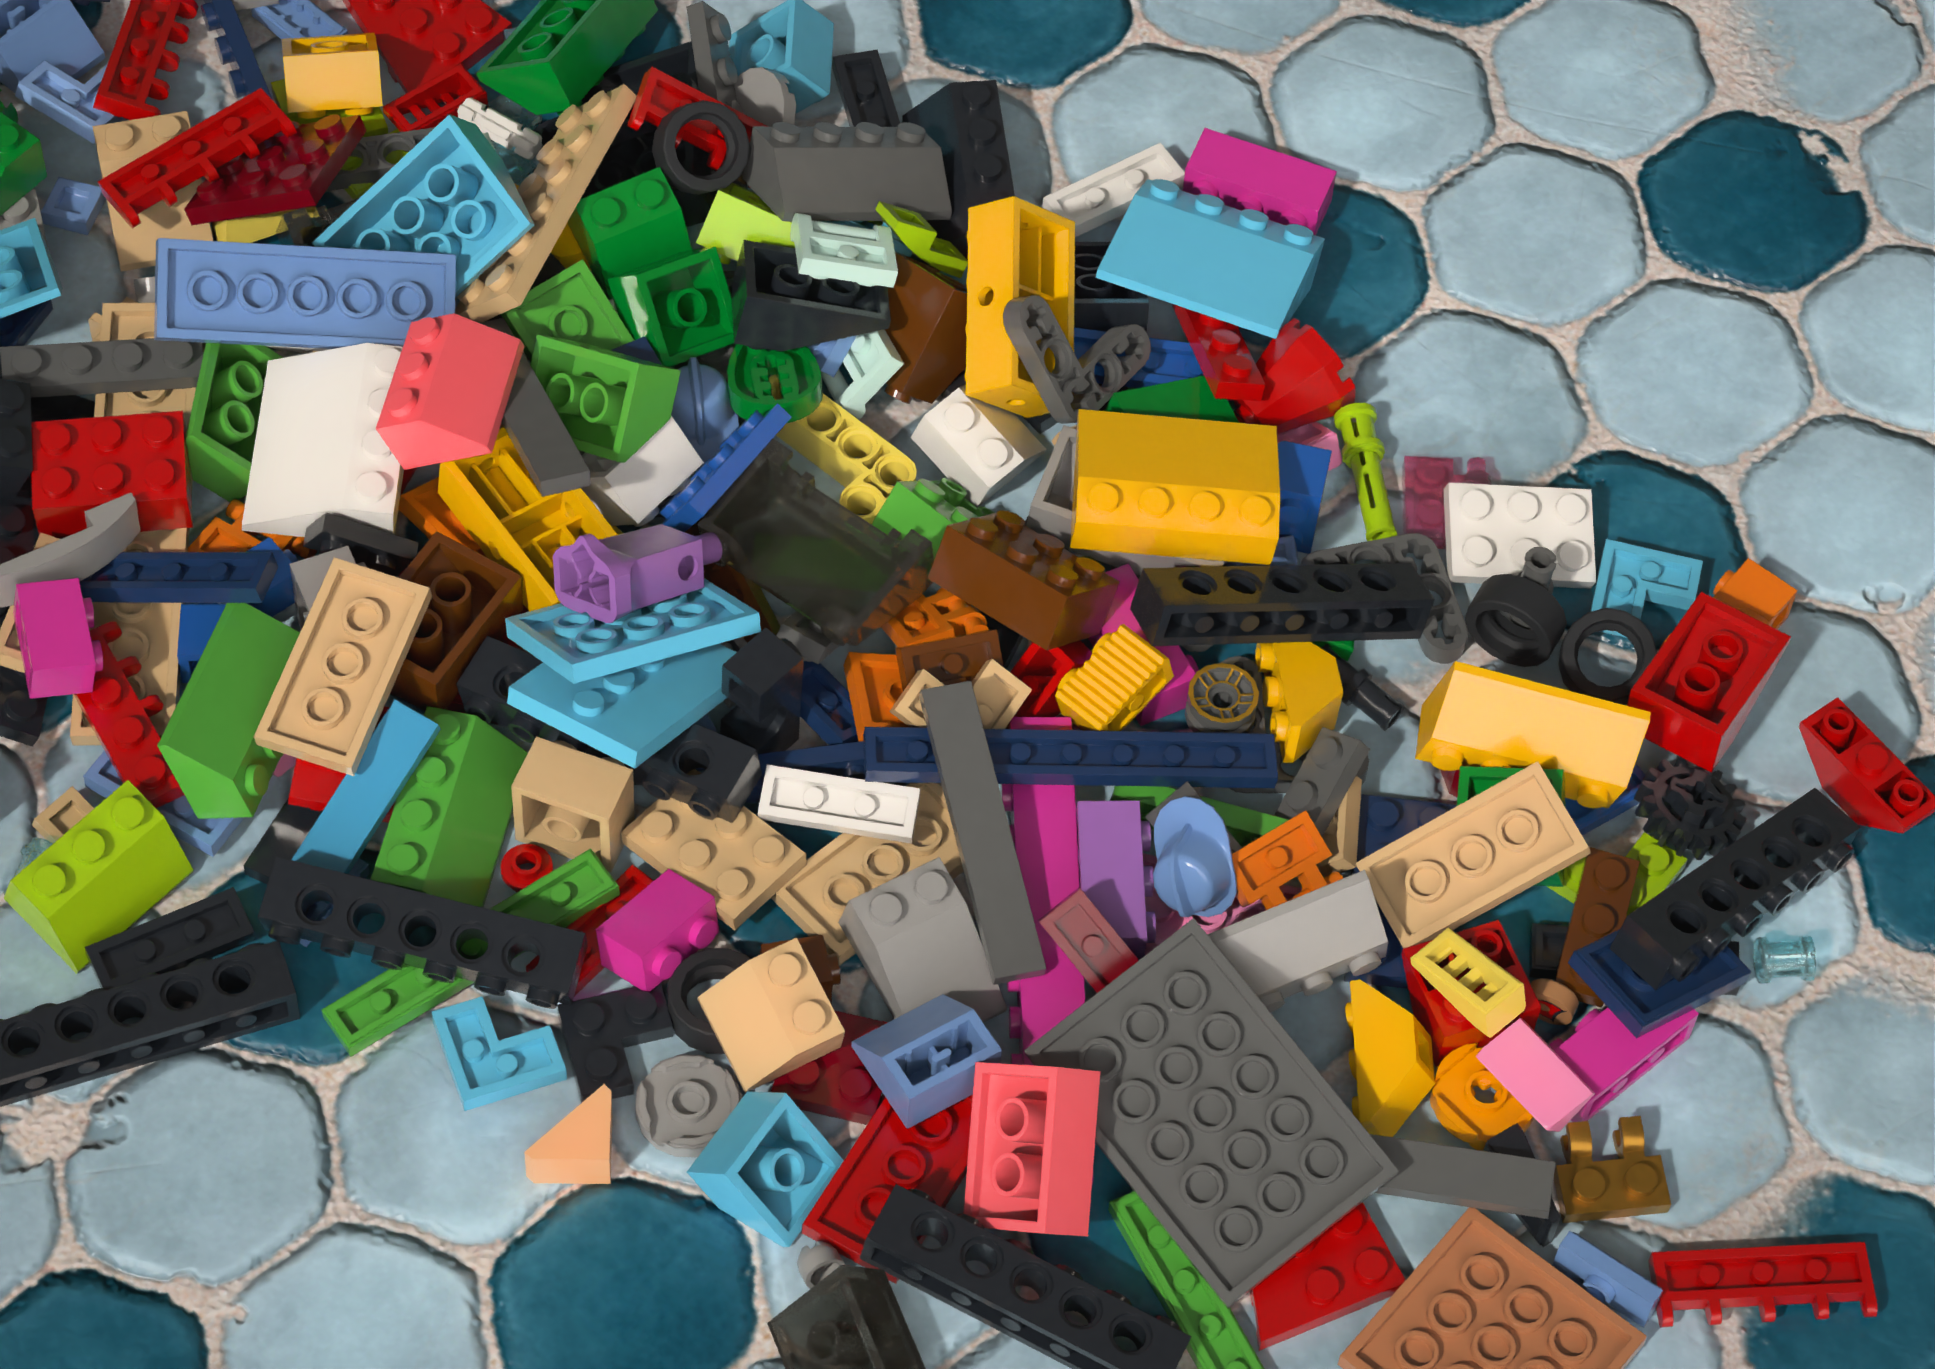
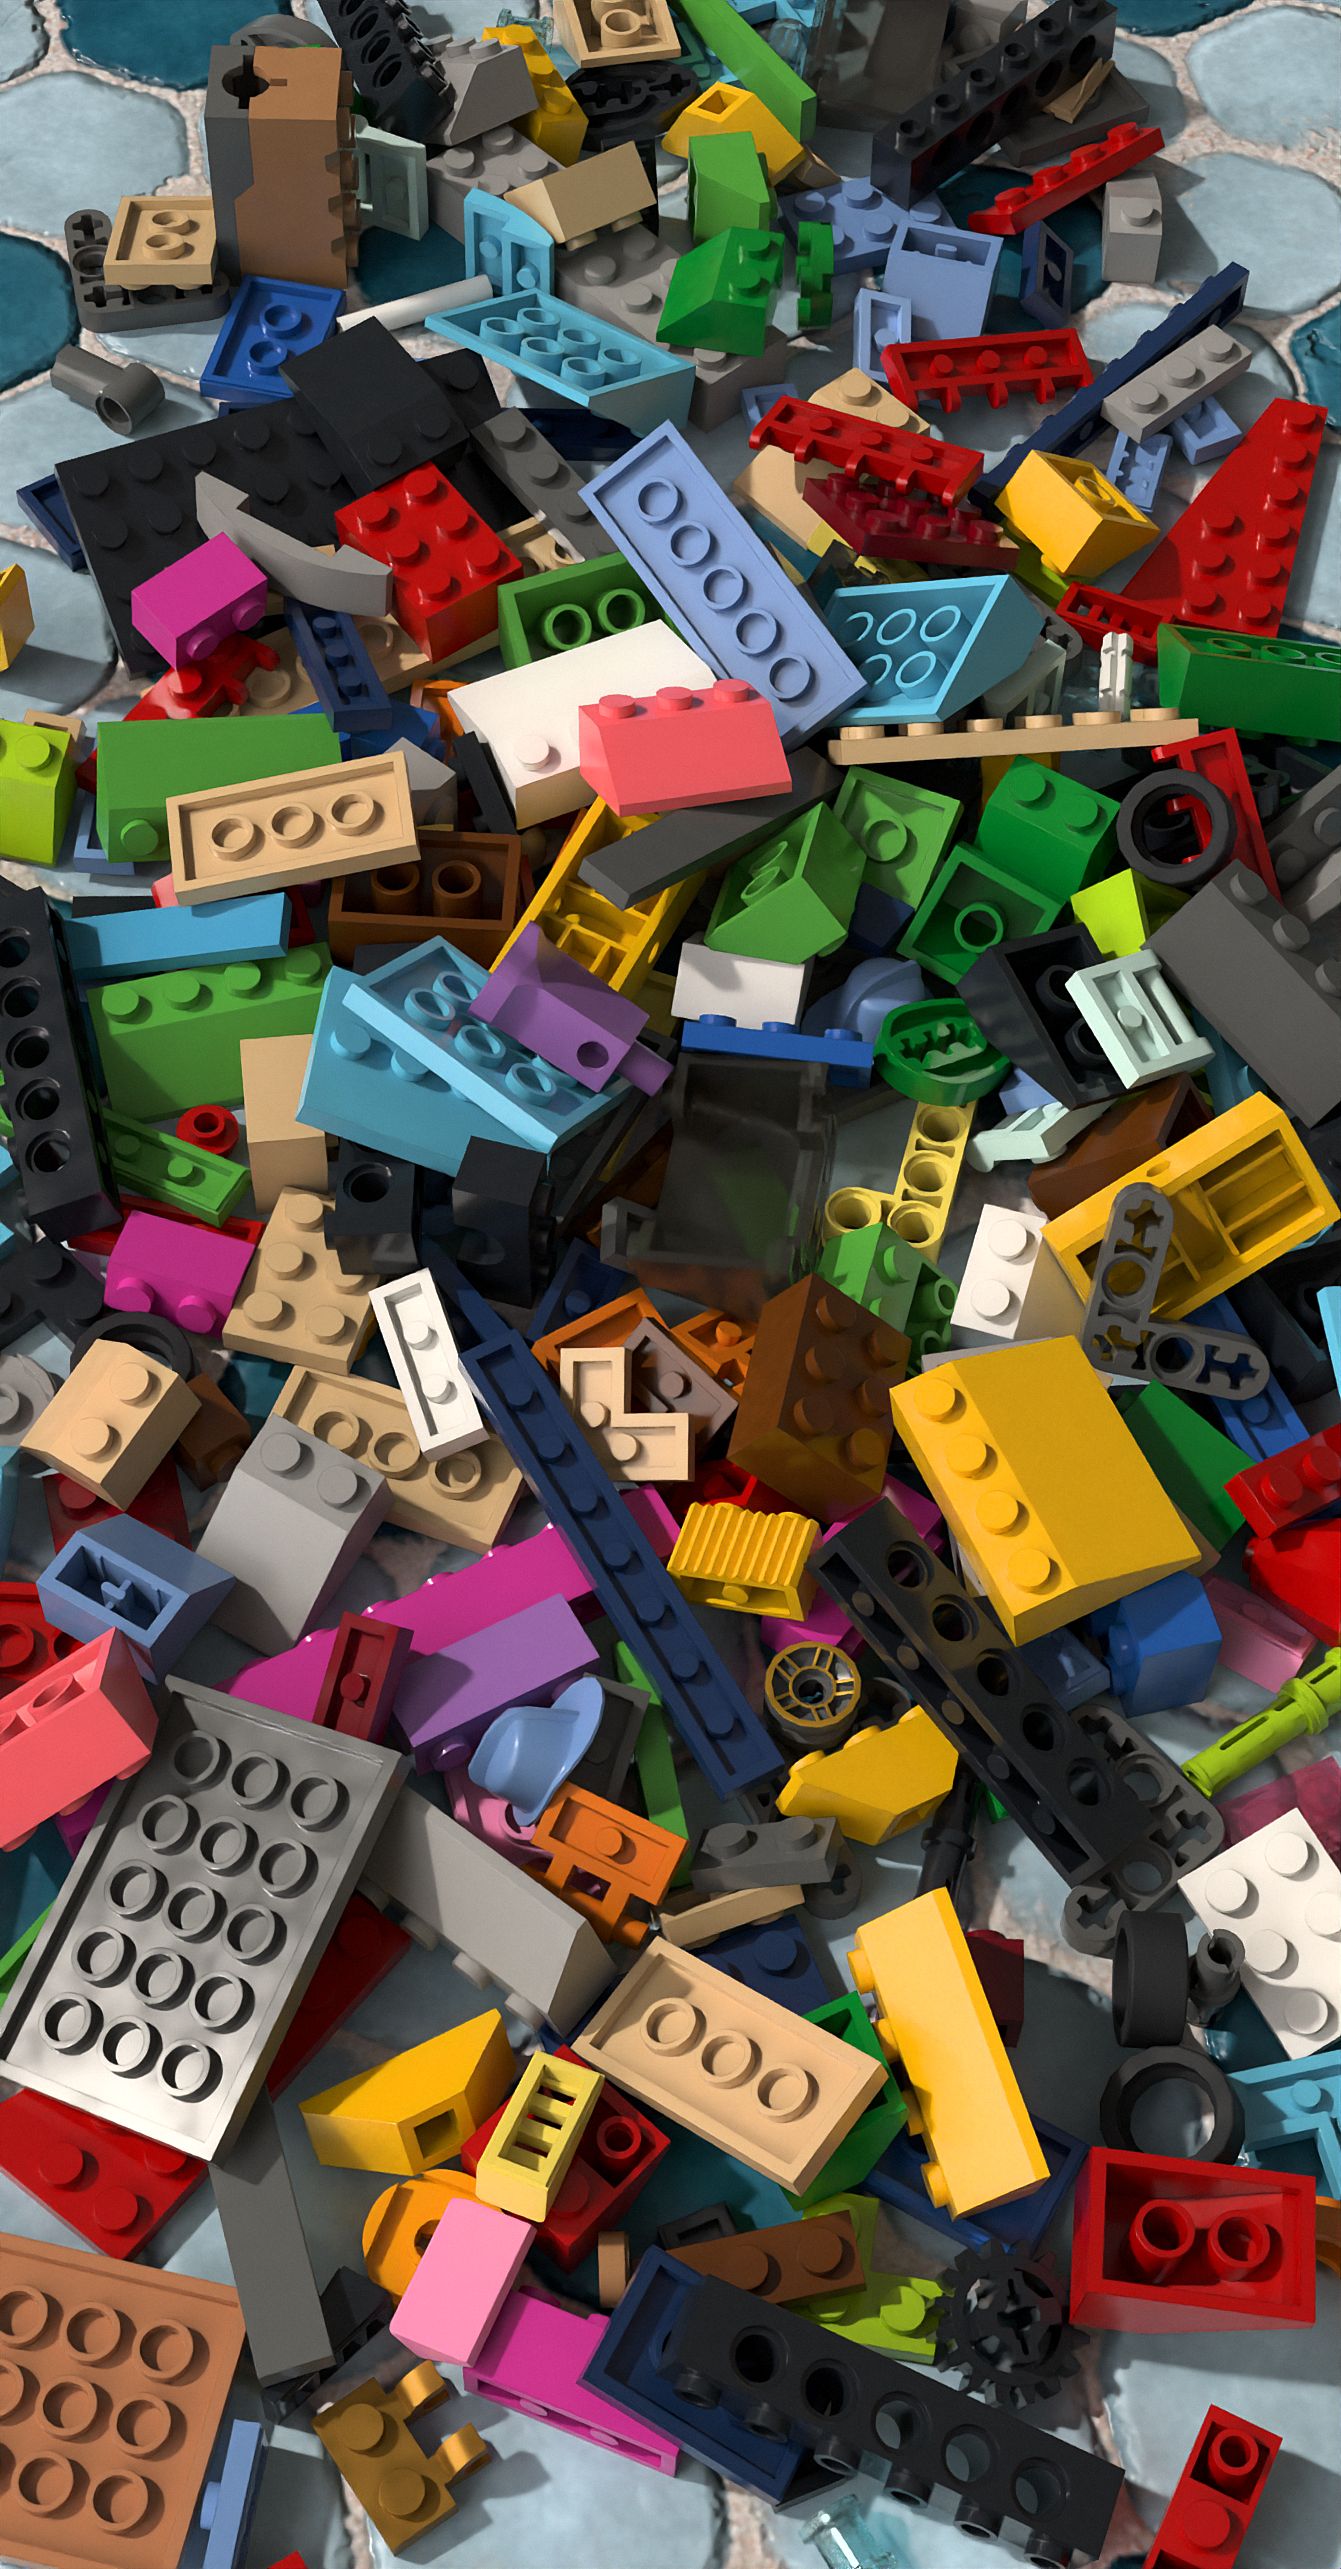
camera: 65 degrees right, 0 degrees up
lime slope [875,201,968,278] -> none
dark grey tile [919,681,1046,985] -> none

